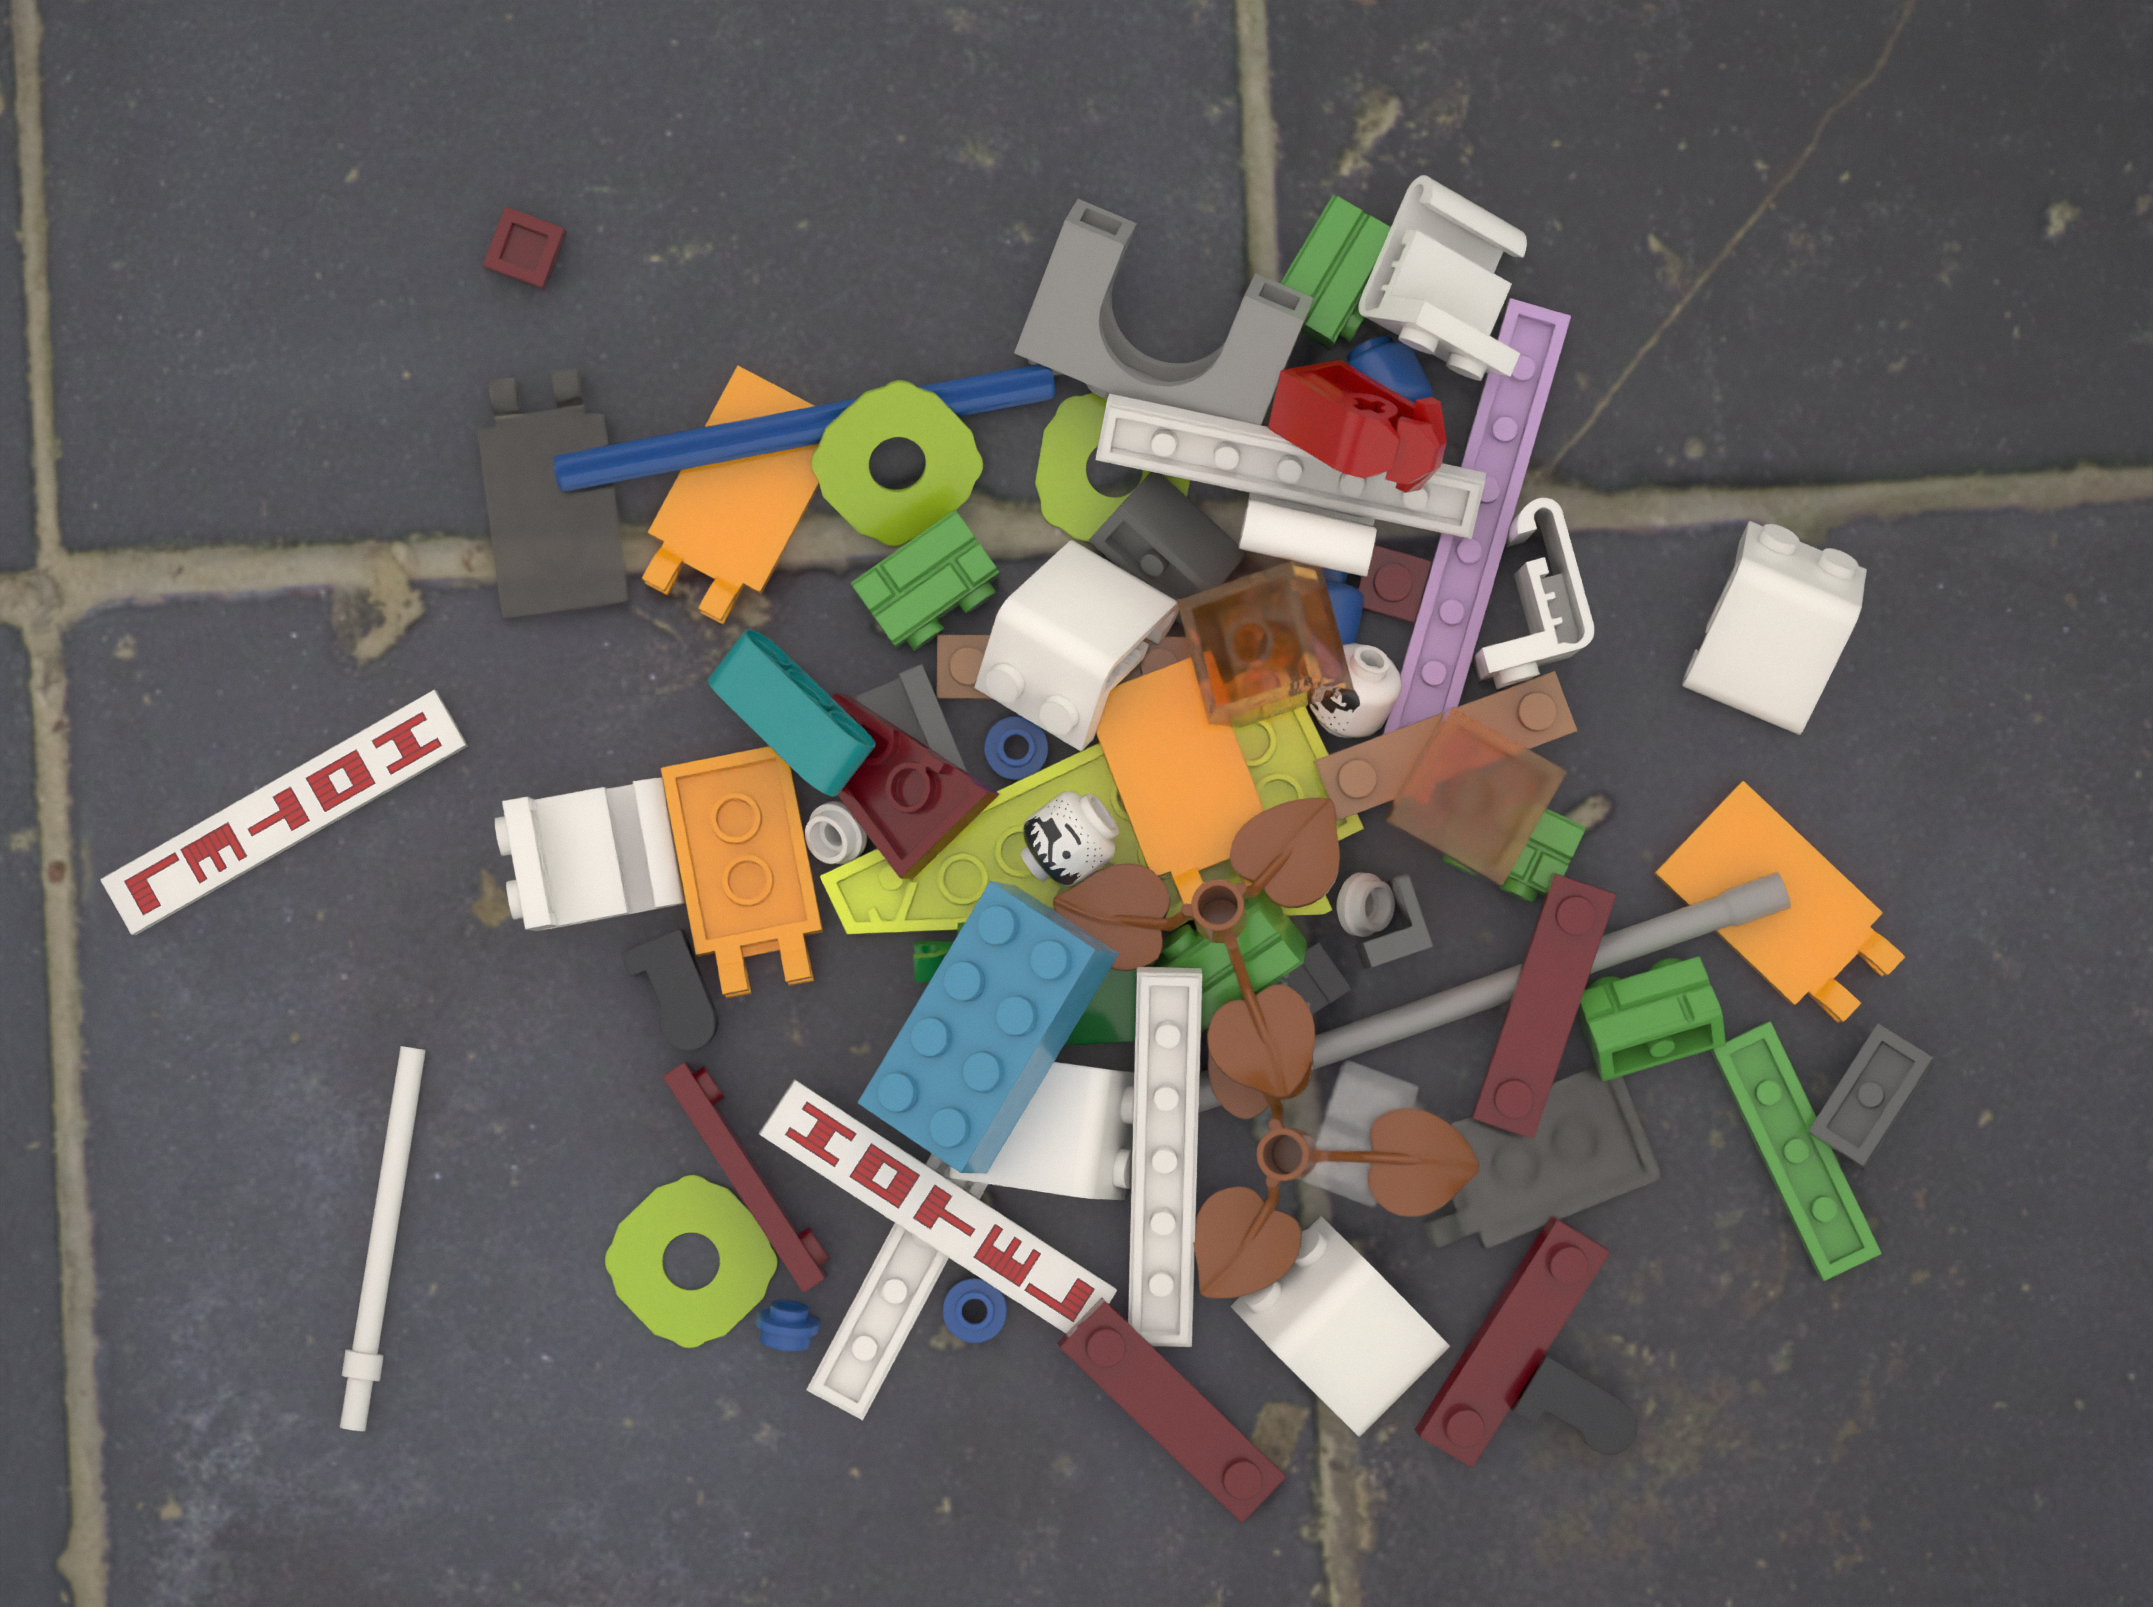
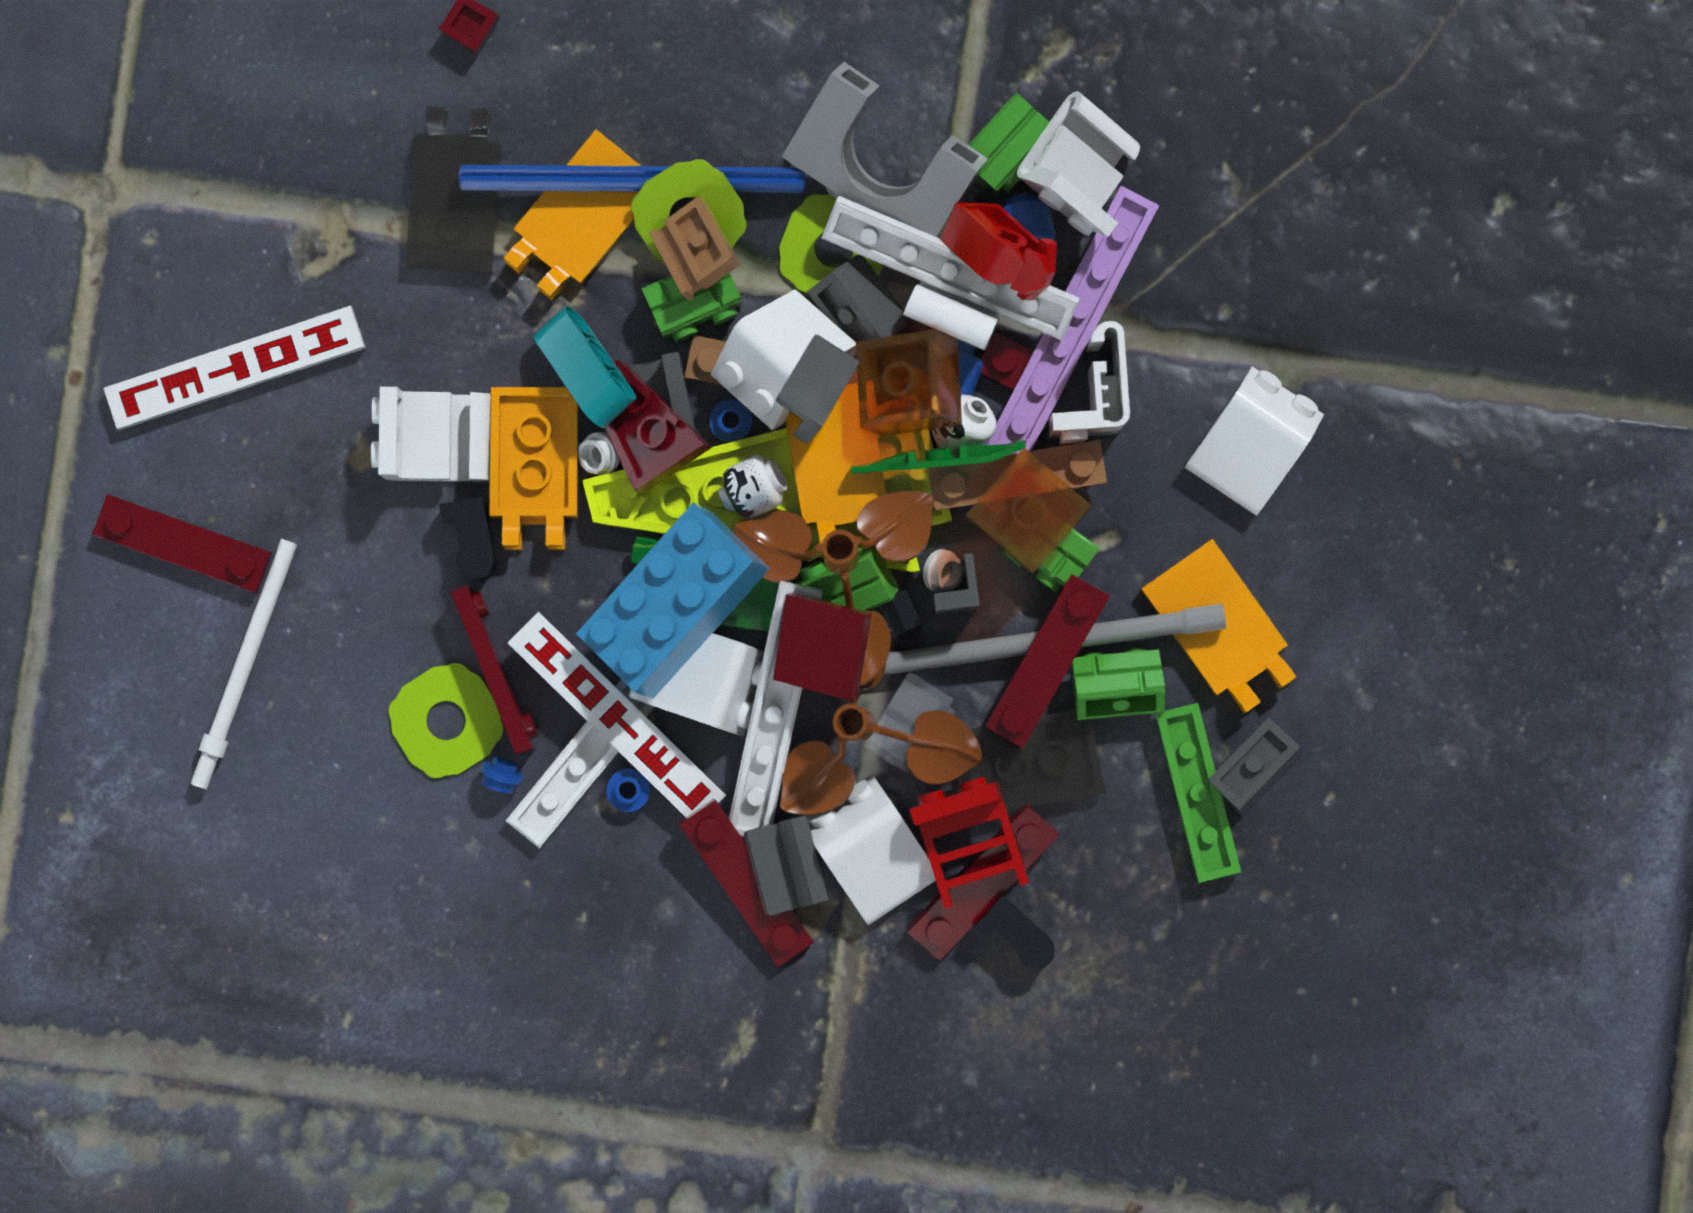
camera: 15 degrees right, 0 degrees up
none -> dark red plate [92,494,273,593]
none -> medium nougat plate [649,196,740,301]
none -> dark grey panel [744,815,828,916]
none -> dark red tile [773,593,872,701]
none -> dark grey panel [776,335,860,445]
none -> green piece [851,439,1026,474]
none -> red plate [910,776,1029,909]

